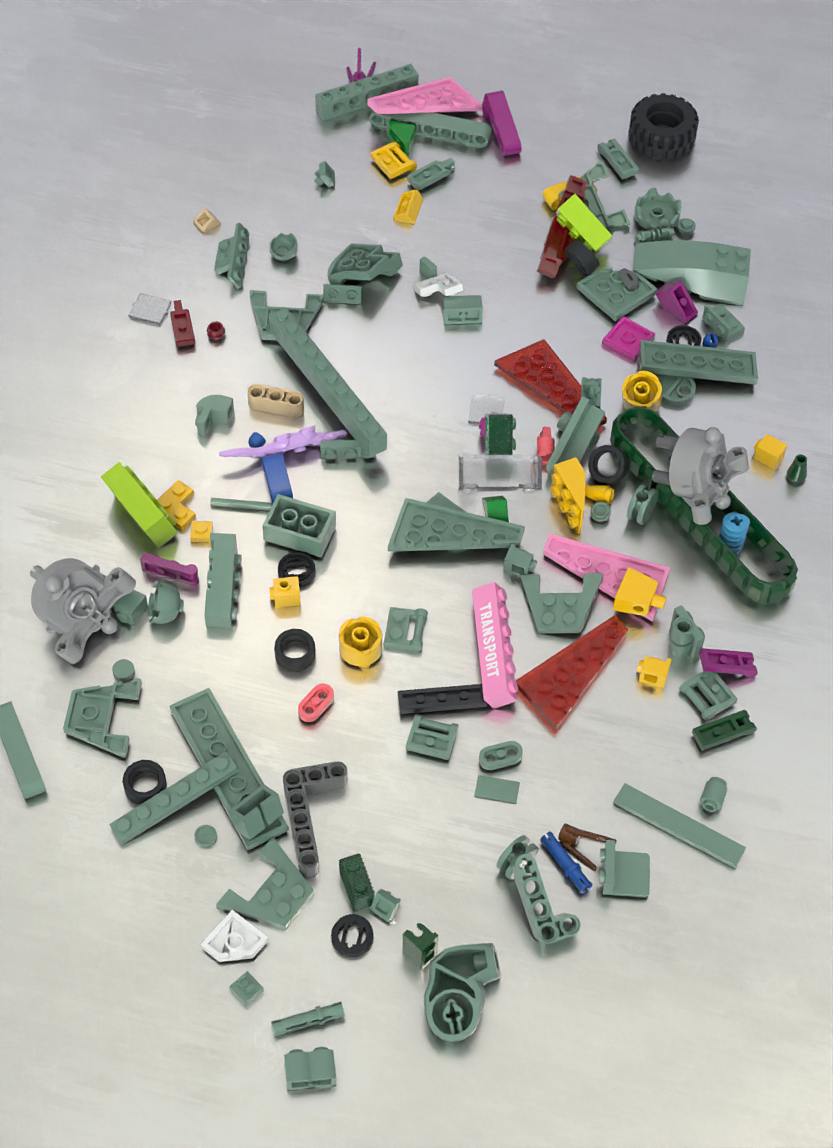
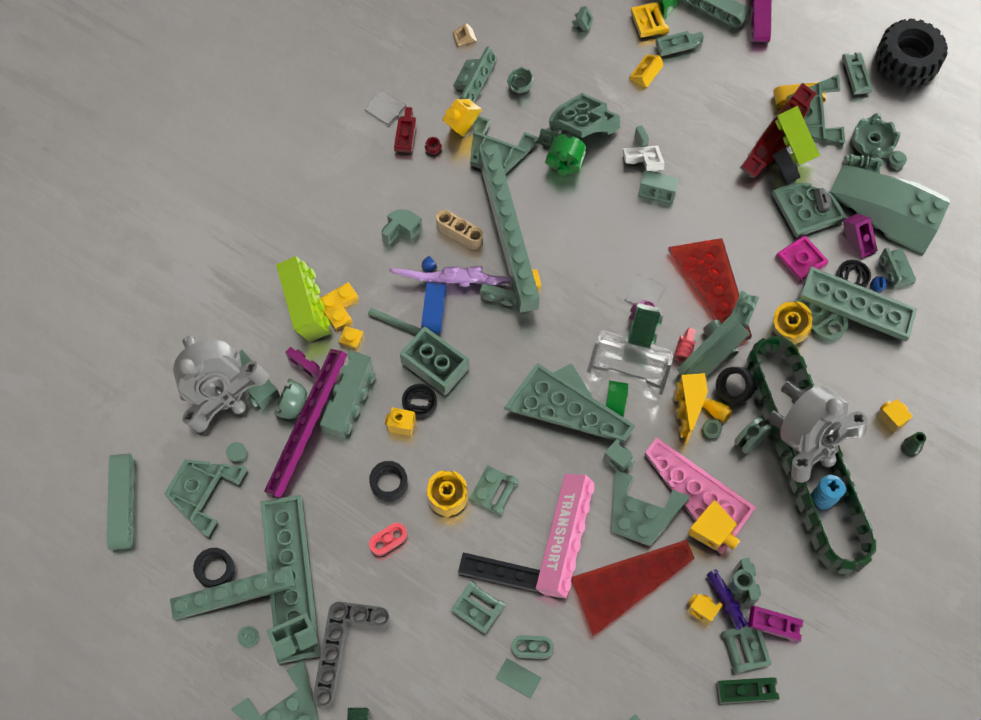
camera: 20 degrees right, 10 degrees up
none -> magenta plate [264,349,347,498]
none -> yellow torso [442,99,482,137]
none -> green brick [545,134,586,176]
none -> dark purple pin [706,569,748,630]

